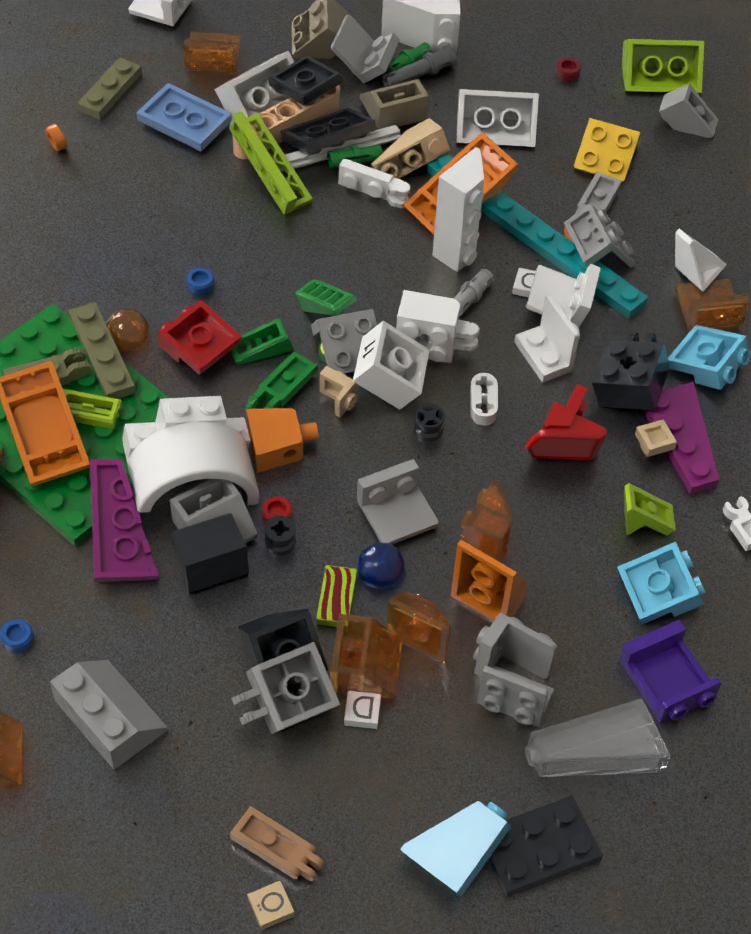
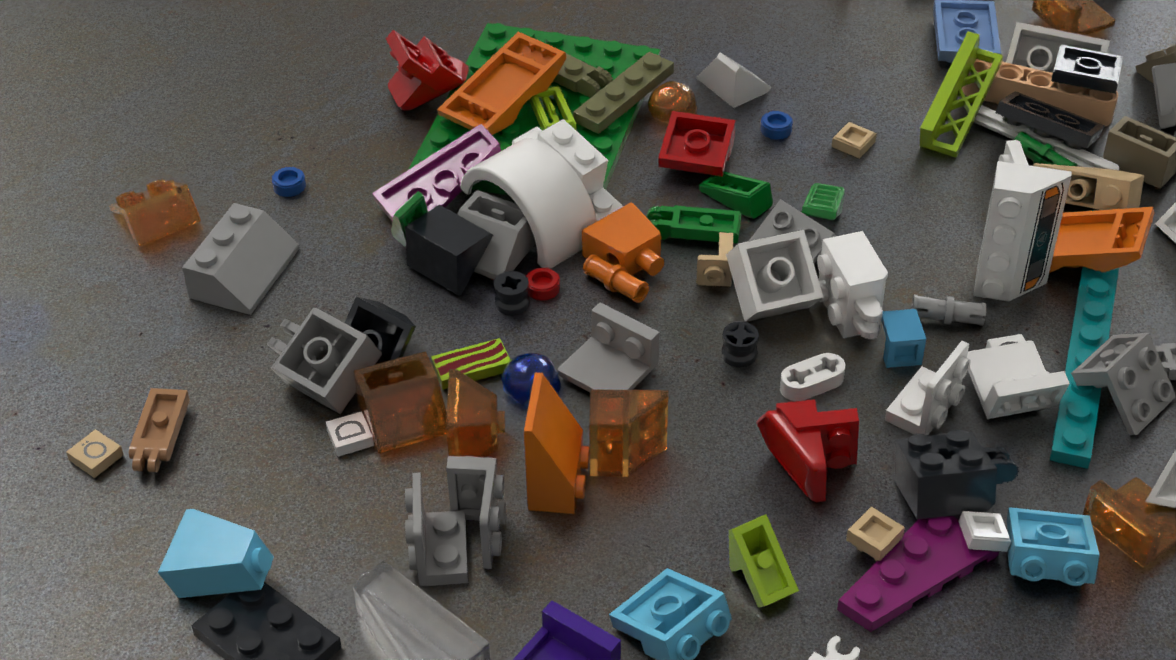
camera: 65 degrees right, 10 degrees down
none -> green slope [391,191,428,247]
none -> orange pin [583,254,649,303]
none -> white slope [696,52,772,108]
none -> tan tile [832,122,877,159]
none -> dark azure panel [881,309,926,368]
none -> white tile [958,511,1011,552]

